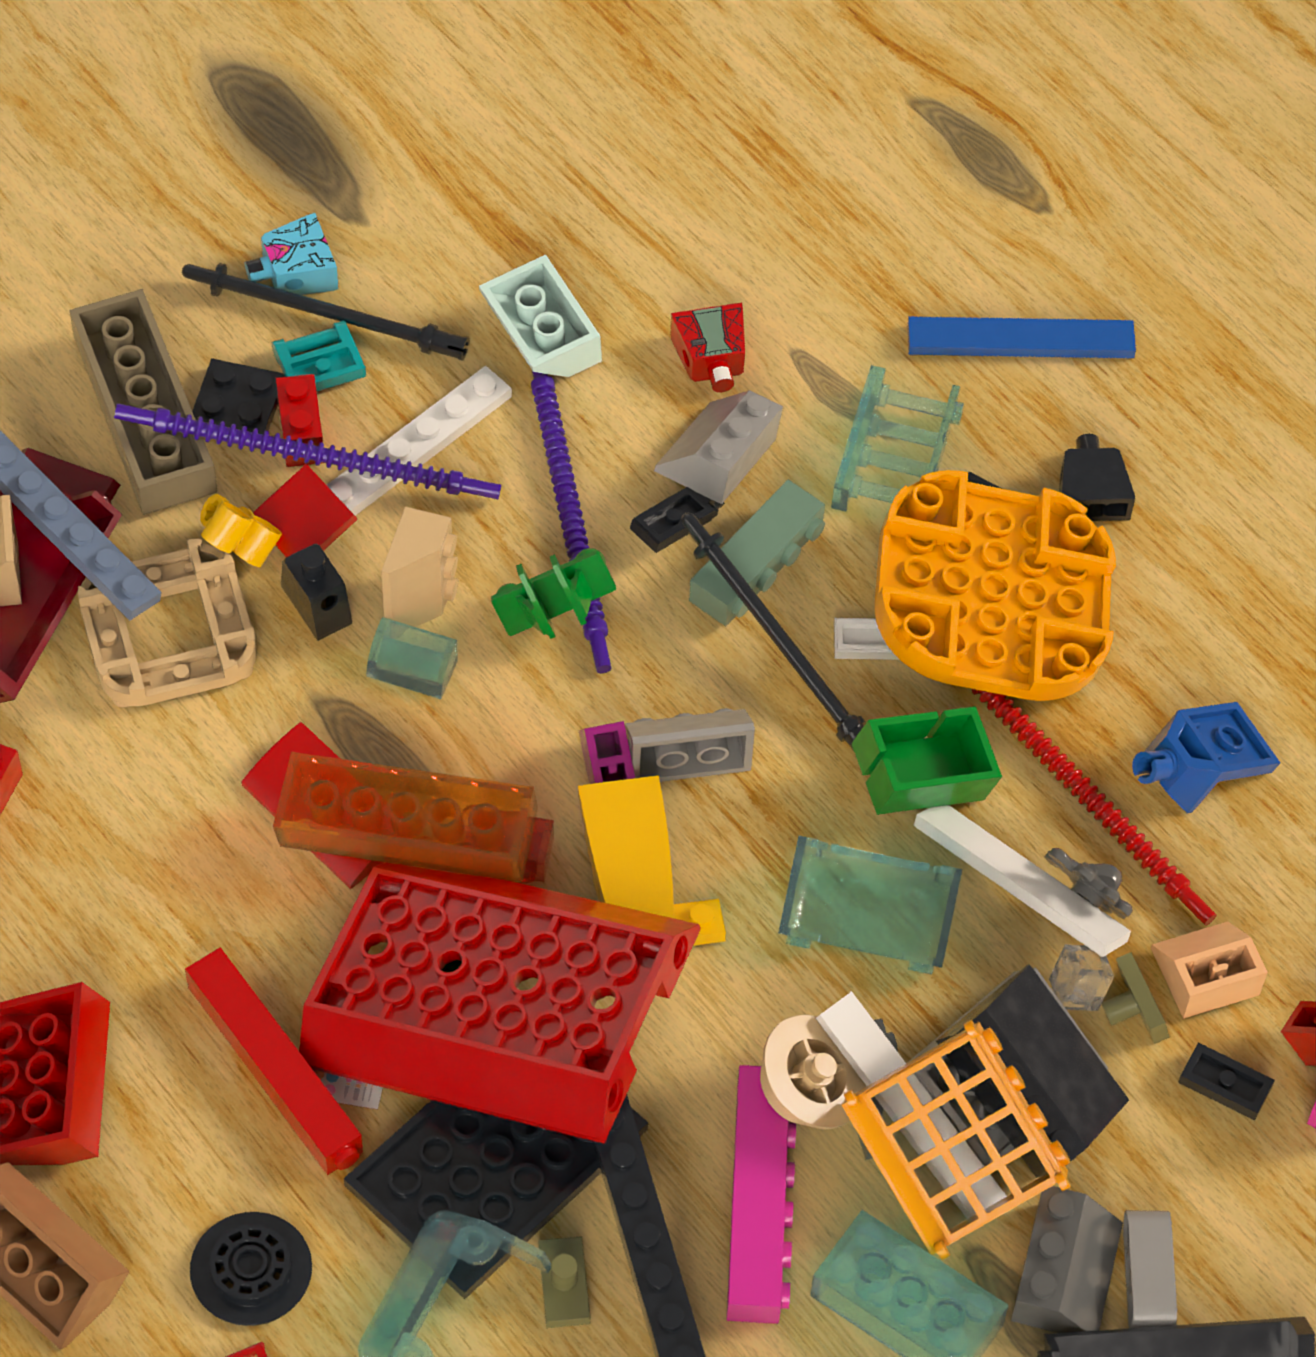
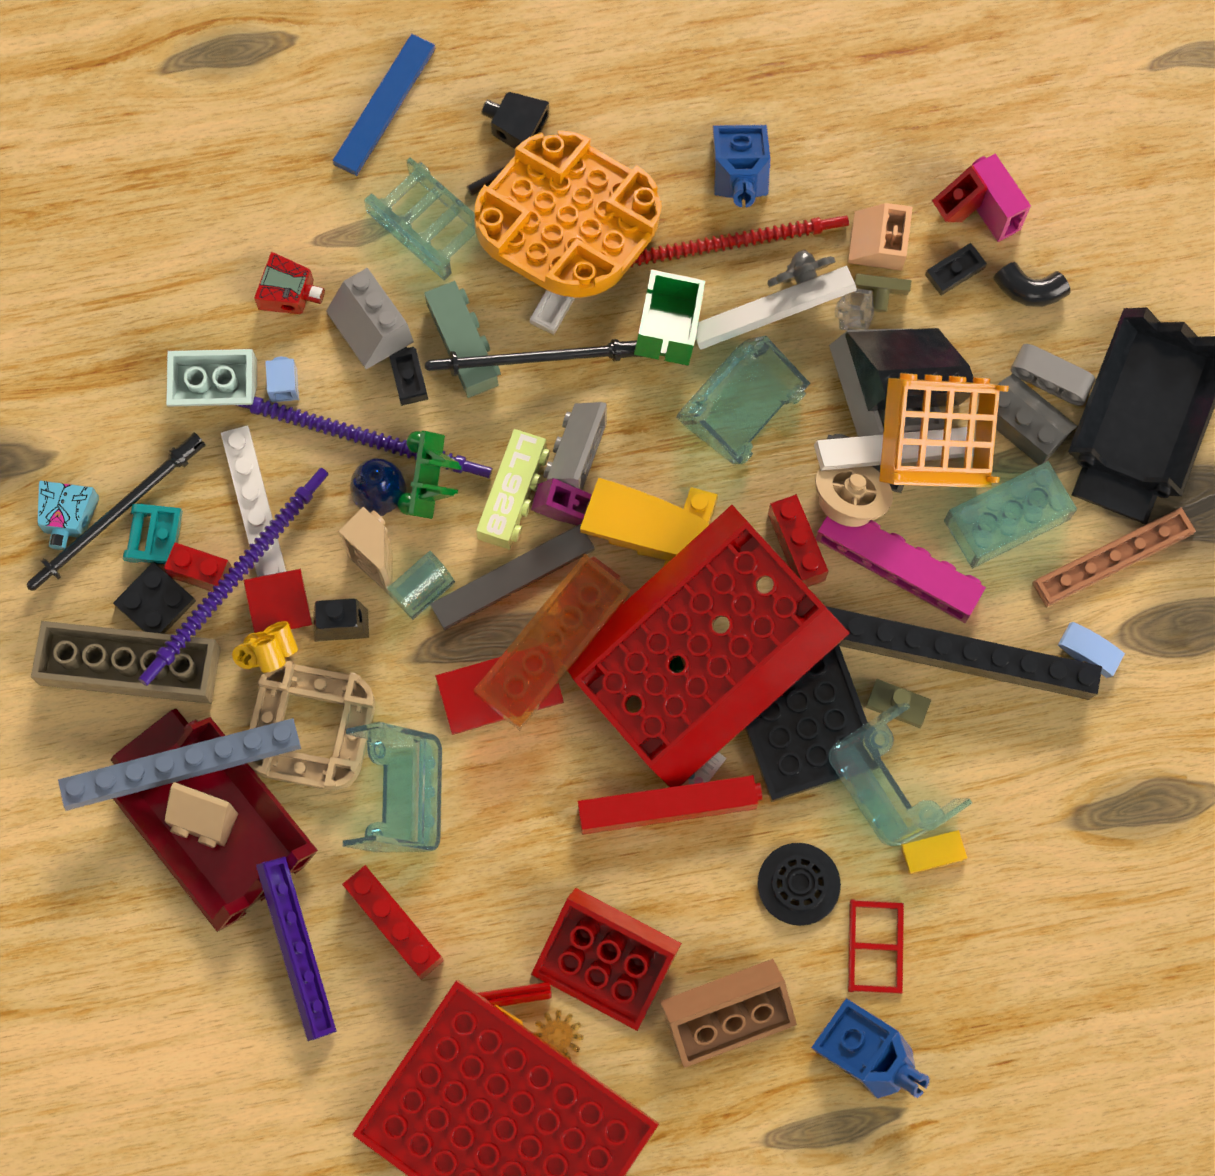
camera: 60 degrees left, 15 degrees up
none -> light blue brick [265,357,299,402]
none -> clear light blue windscreen [342,722,442,852]
none -> clear blue piece [350,458,407,516]
none -> dark grey tile [430,524,595,630]
none -> yellowish green brick [476,429,550,550]
none -> red brick [768,494,829,587]
none -> black cylinder [993,262,1071,307]

